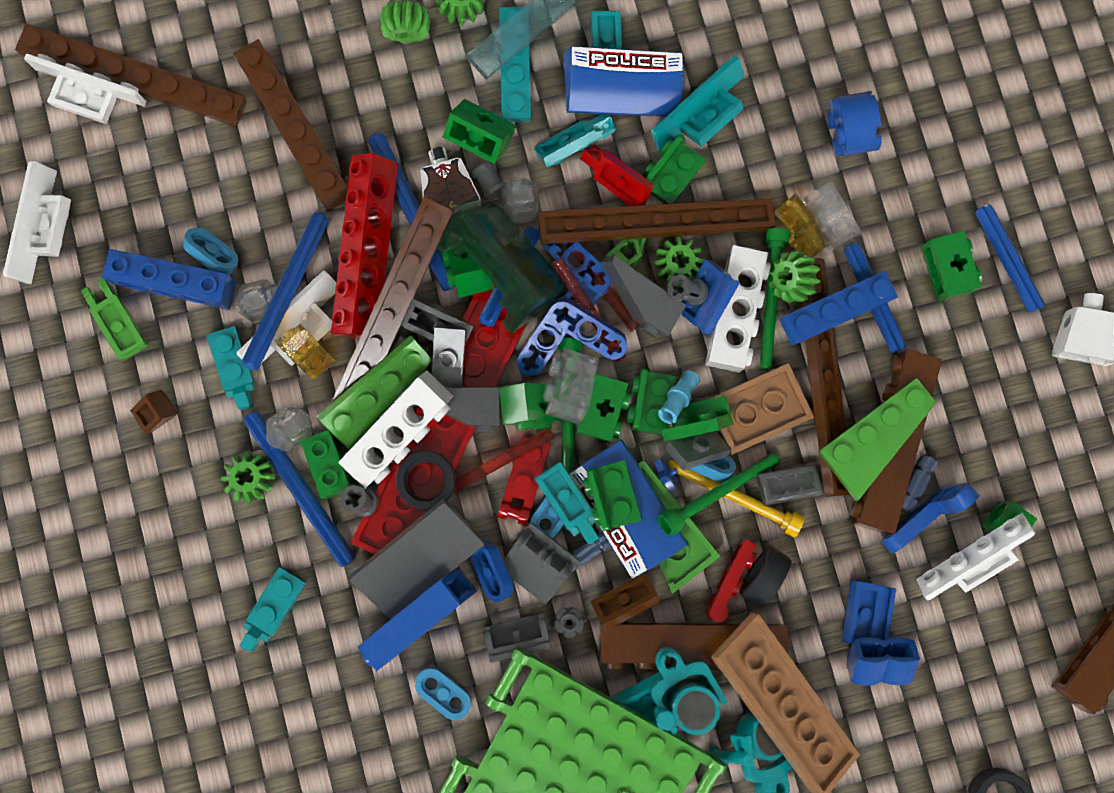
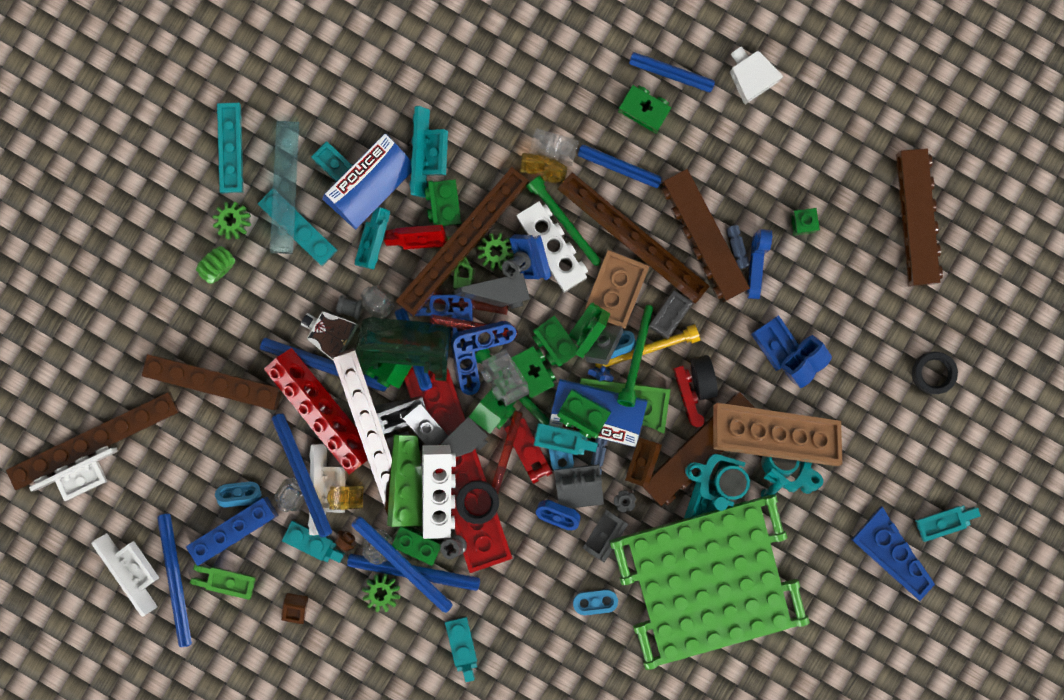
camera: 35 degrees left, 5 degrees up
dark grey tile [349,498,485,620] -> none
blue slope [358,567,477,672] -> none
green brick [442,99,516,164] -> none
medium azure pin [658,370,700,424] -> none
bright green gear [768,251,821,303] -> none
blue plate [779,271,898,346] -> none
bright green wing [818,378,936,501] -> none
blue brick [827,91,882,157] -> none
white bracket [917,513,1035,600] -> none
none -> blue axle [157,514,192,647]
none -> reddish brown plate [335,531,356,551]
none -> blue axle [352,517,453,613]

